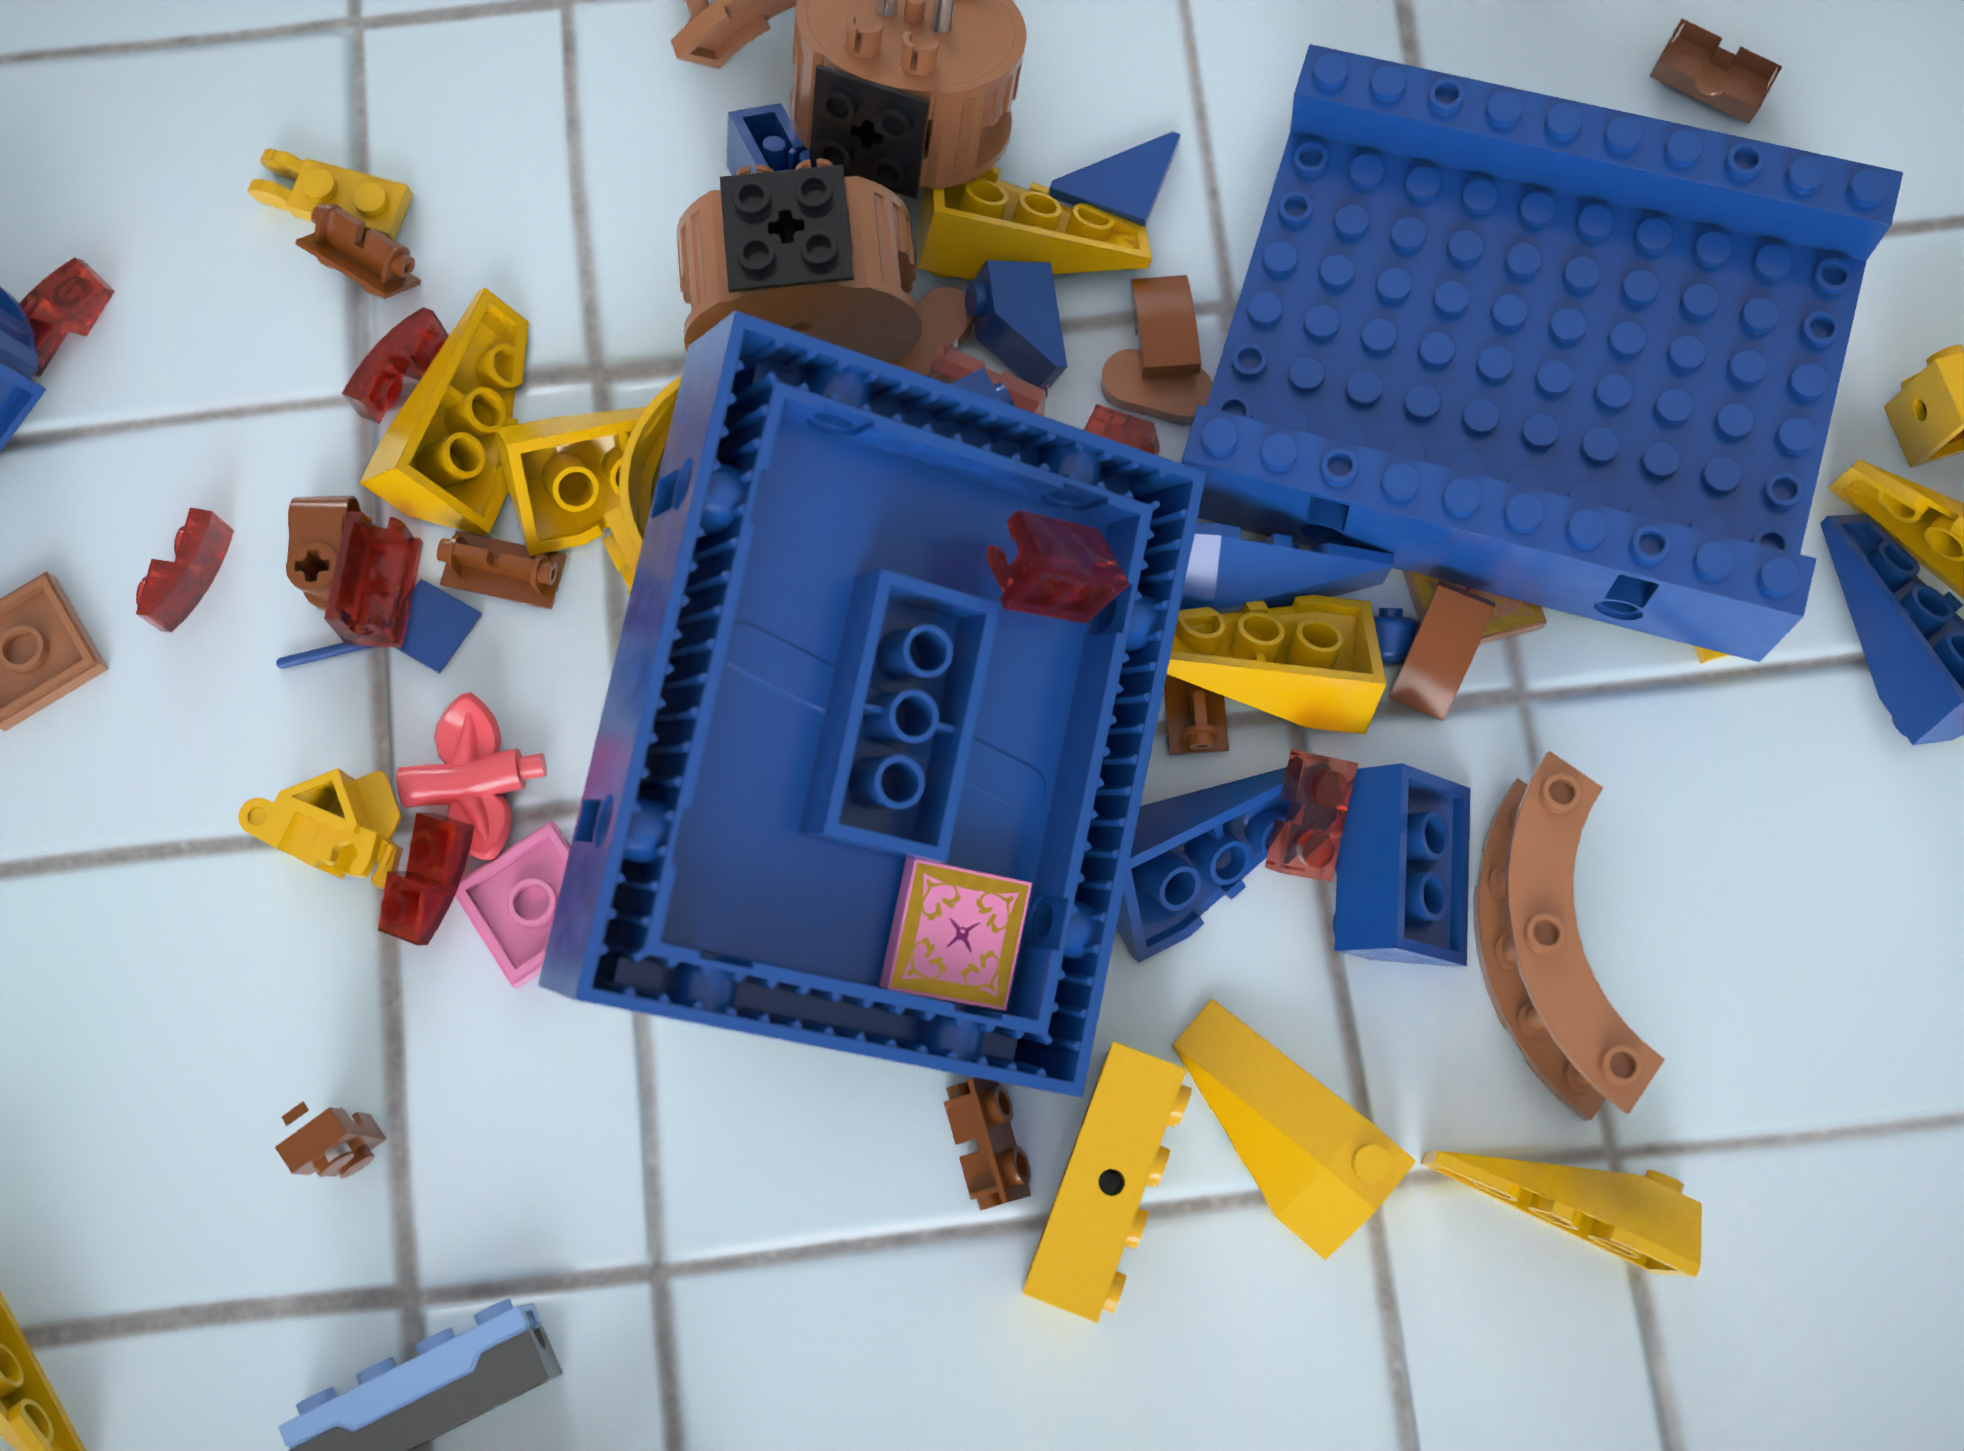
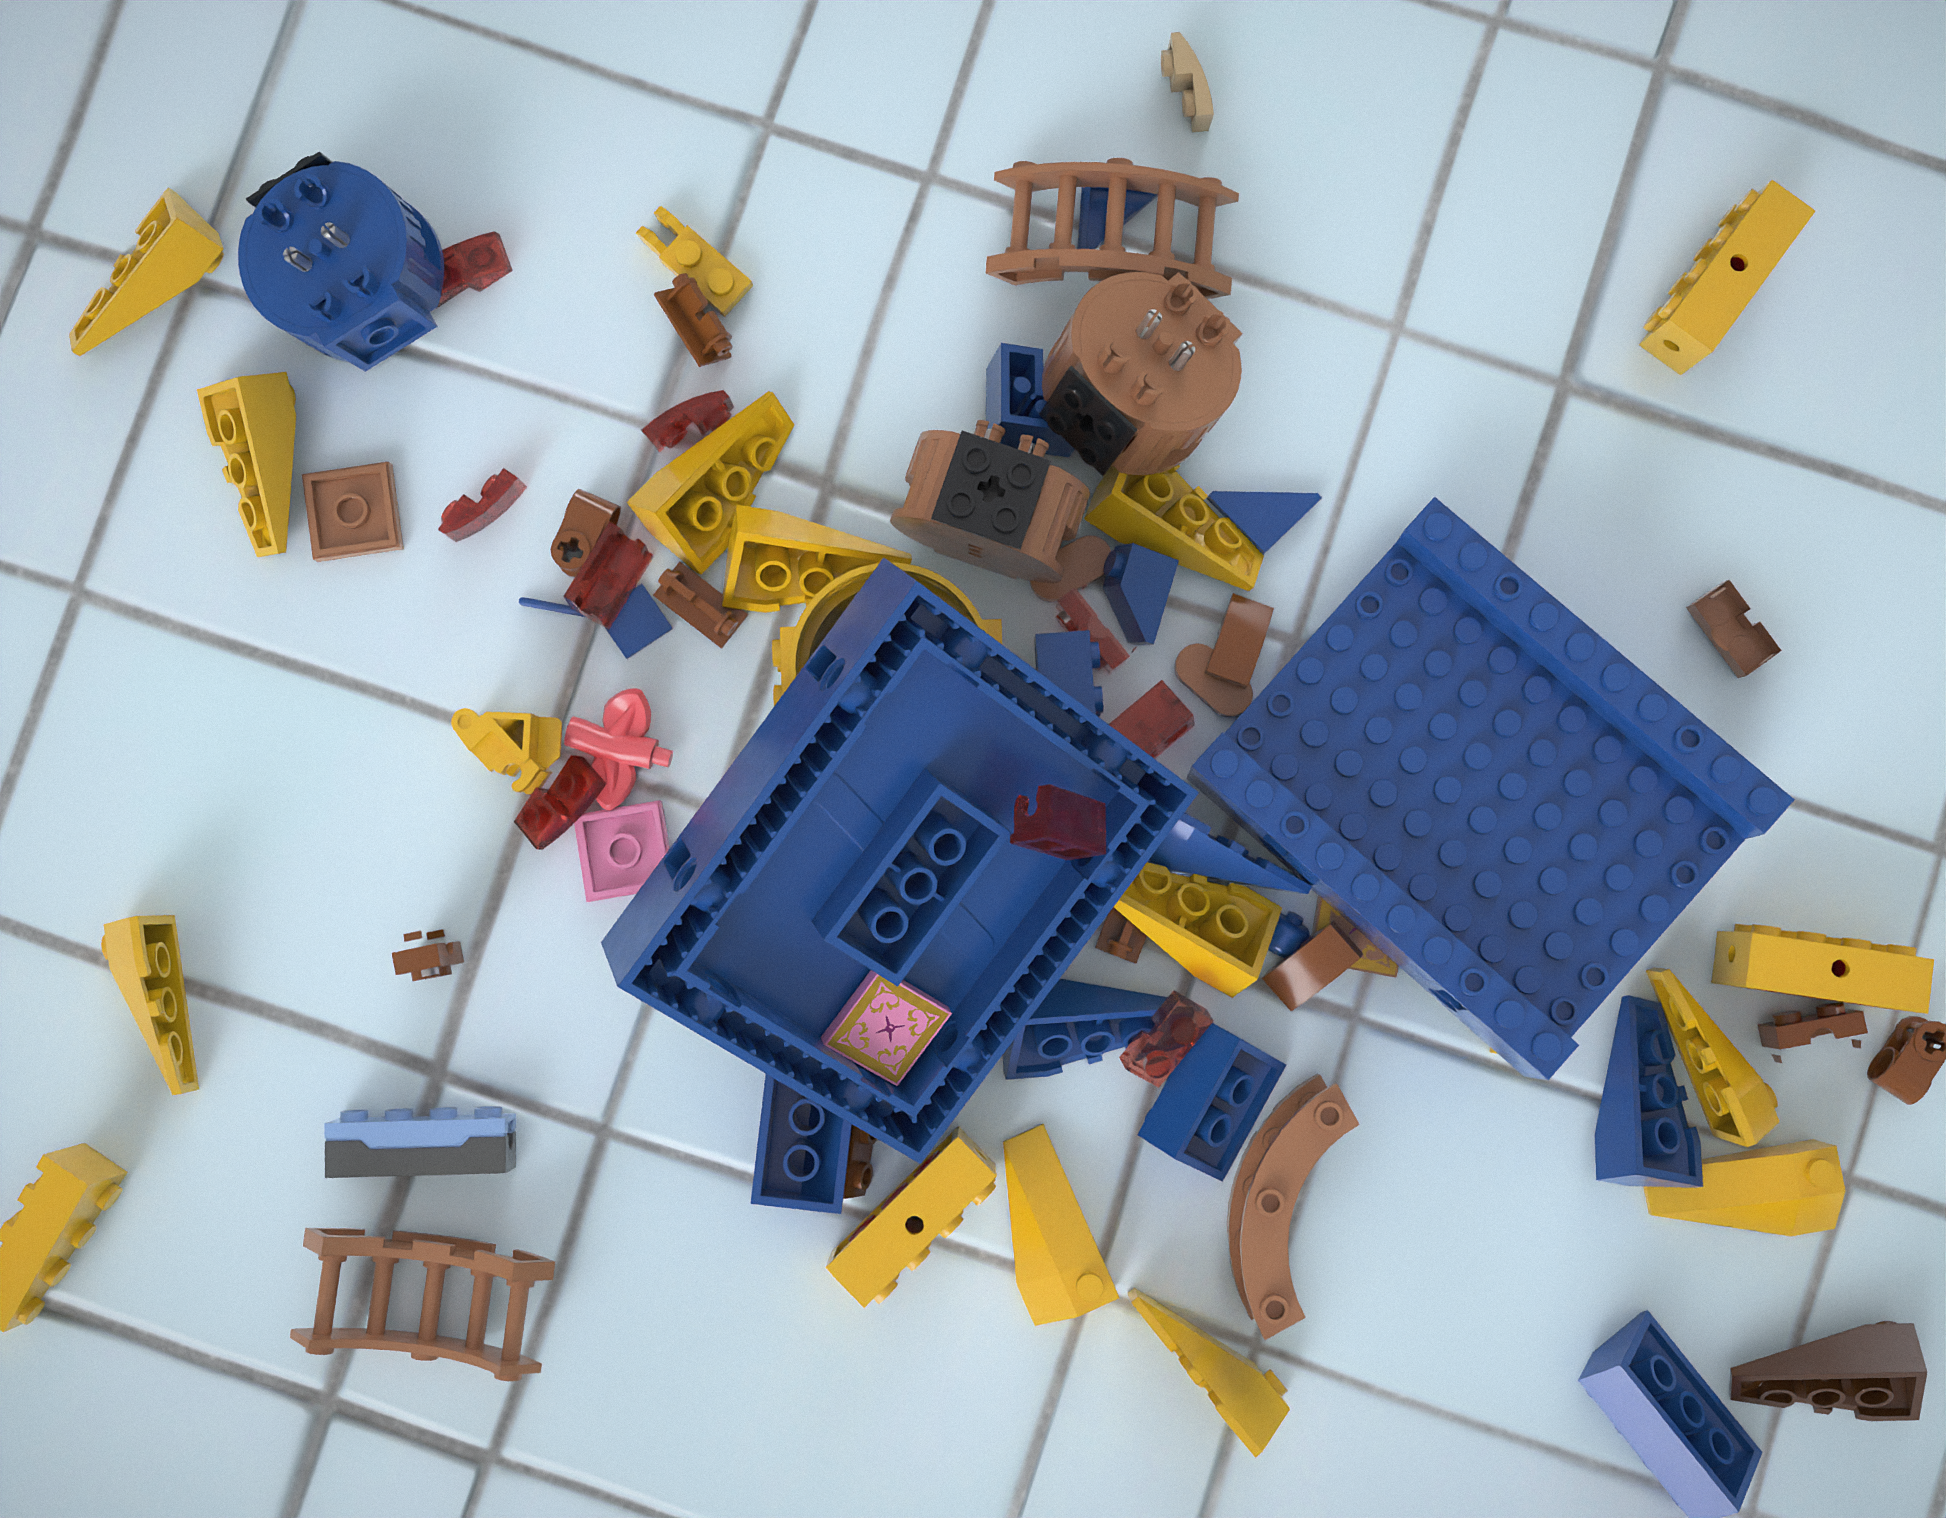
camera: 20 degrees right, 10 degrees up
none -> blue slope [750,1074,852,1214]

